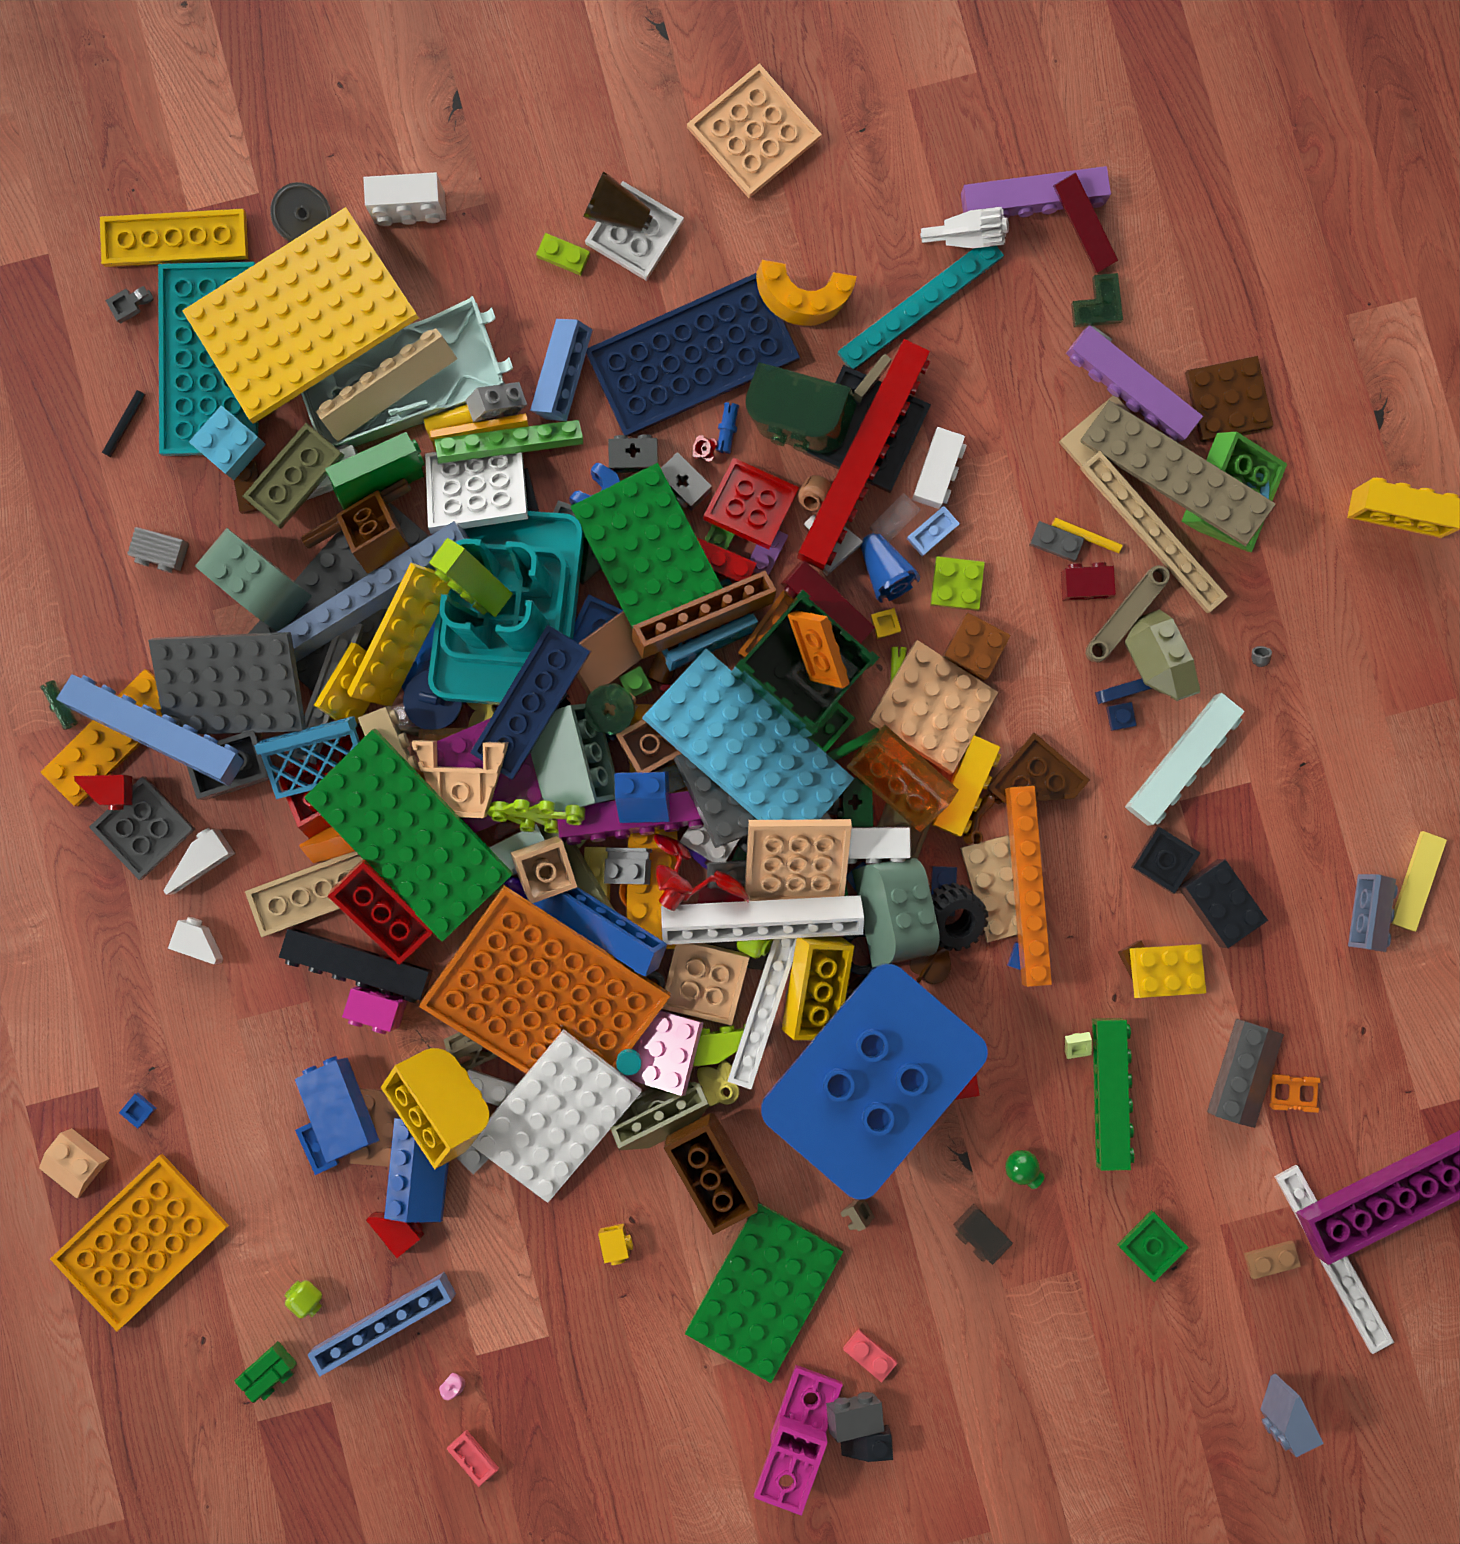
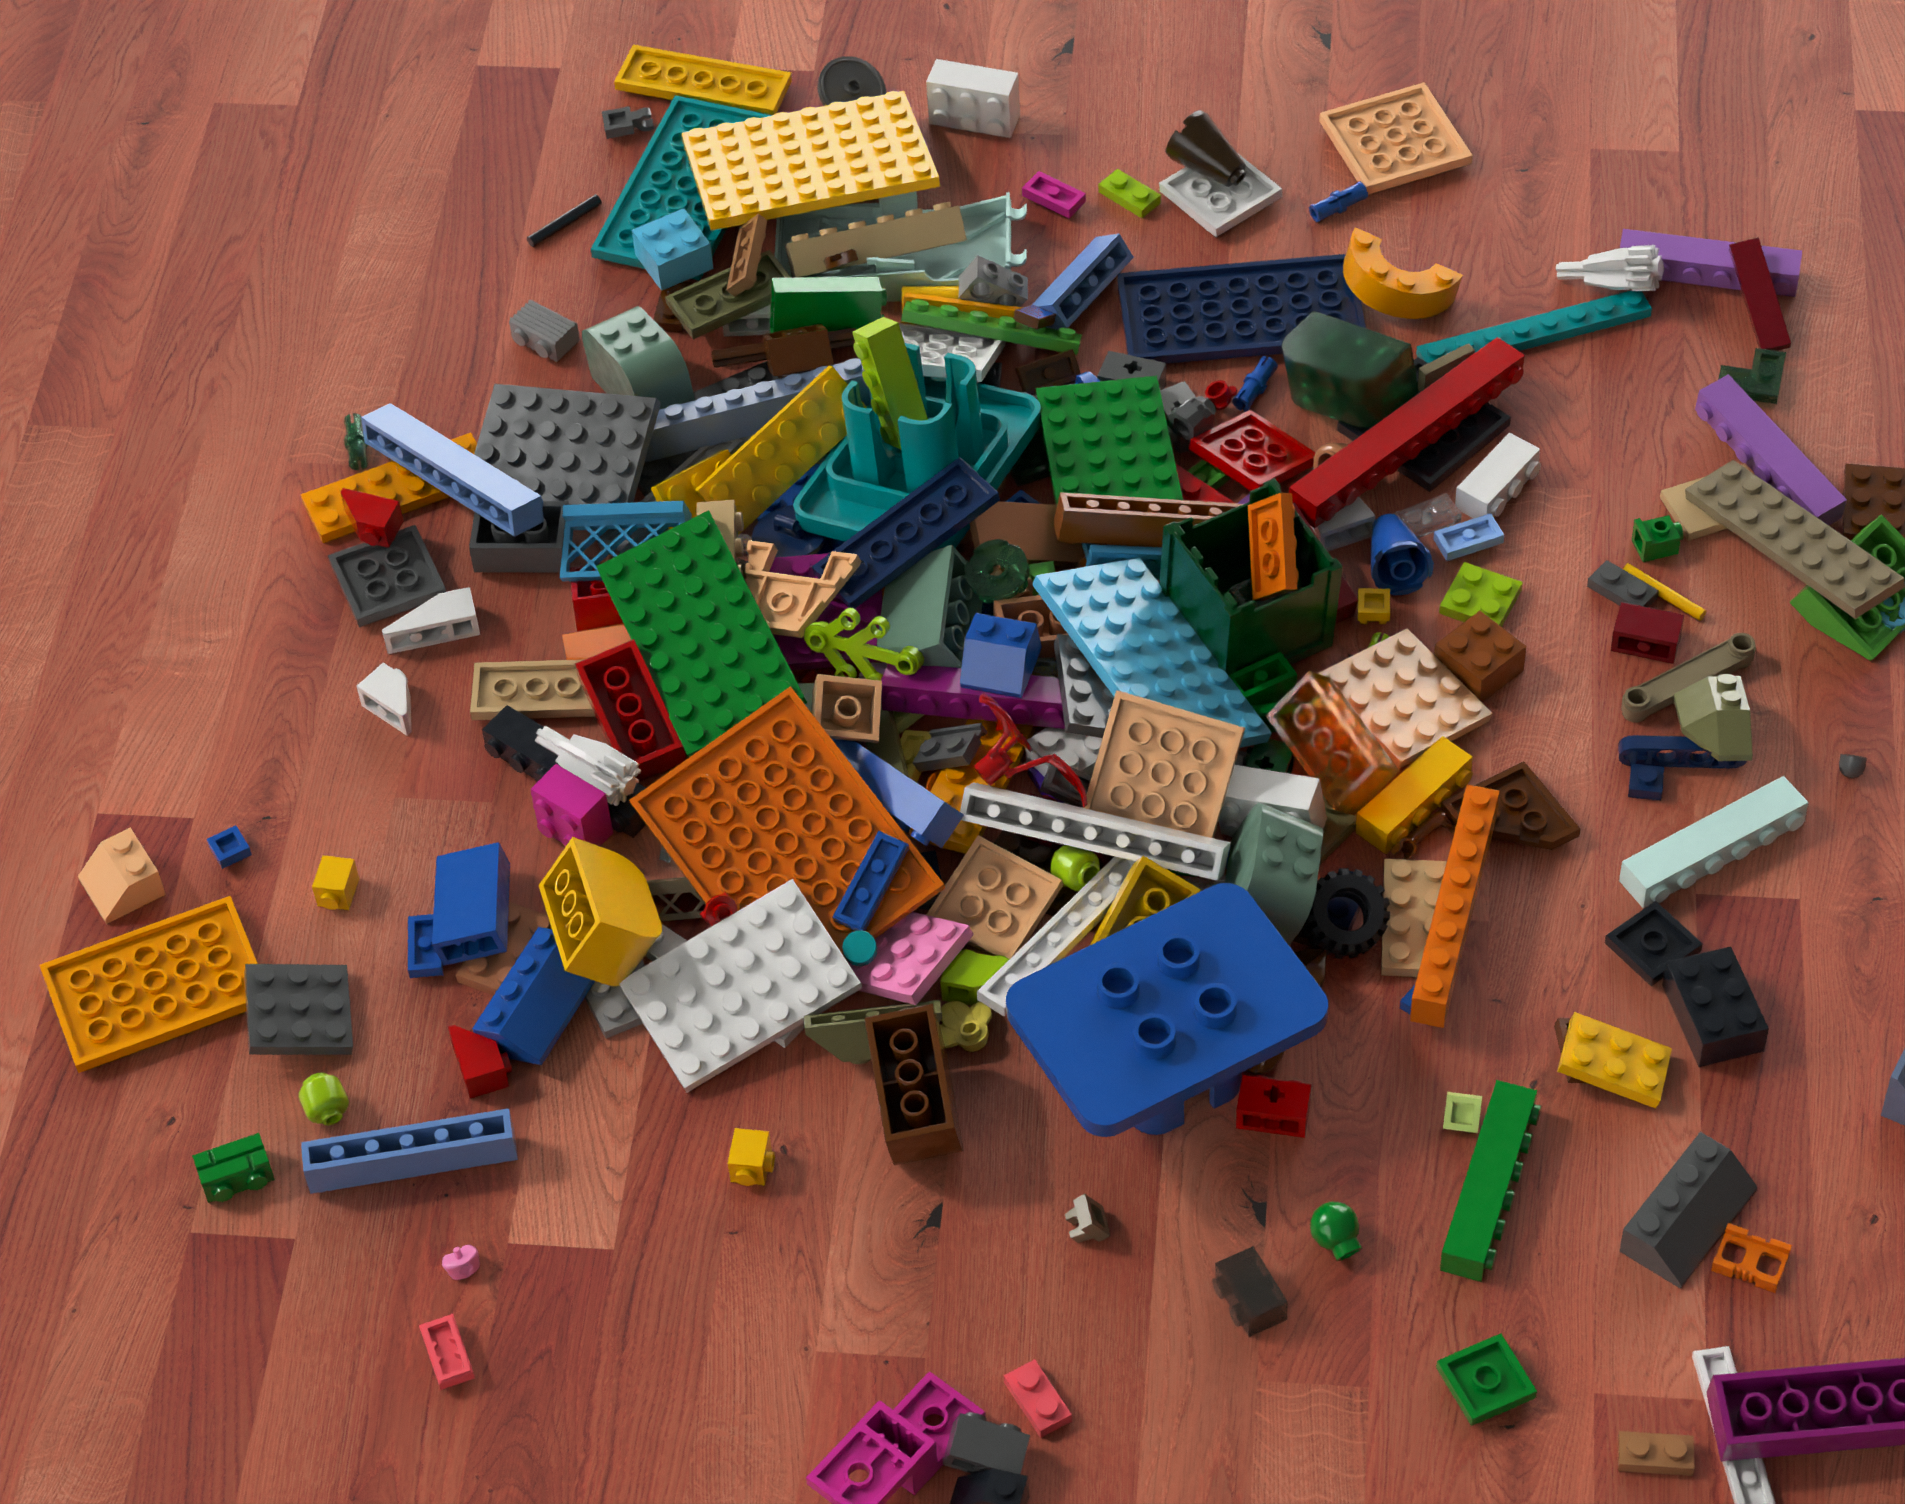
camera: 25 degrees right, 35 degrees down
green plate [685,1202,843,1383] -> none
tan plate [1080,451,1228,613] -> none
none -> dark grey plate [244,964,353,1055]
none -> yellow brick [312,855,360,910]
none -> white piece [535,726,641,806]
none -> red plate [700,892,737,926]
none -> medium nougat plate [726,214,767,297]
none -> reddish brown tile [824,249,858,270]
none -> blue tile [832,831,909,931]
none -> reddish brown tile [1013,305,1056,330]
none -> reddish brown plate [1015,349,1081,395]
none -> dark pink plate [1022,171,1086,219]
none -> dark grey rock [1169,396,1216,441]
none -> blue pin [1309,181,1368,223]
none -> green brick [1632,515,1684,563]

